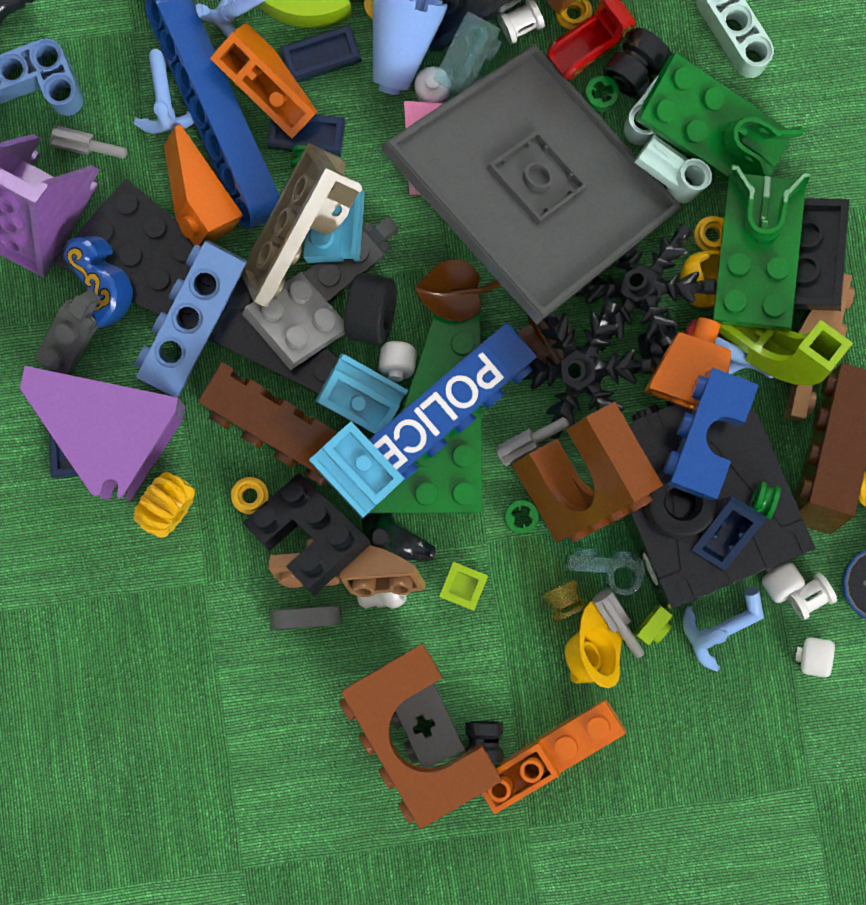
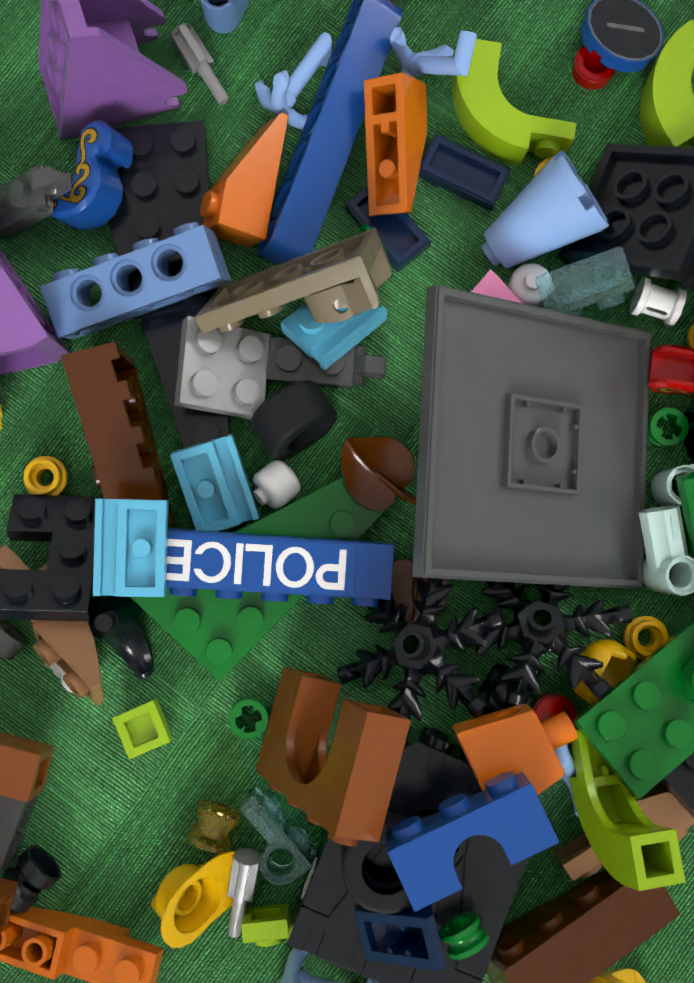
camera: 45 degrees right, 0 degrees up
light grey axle [496,417,569,466] -> none

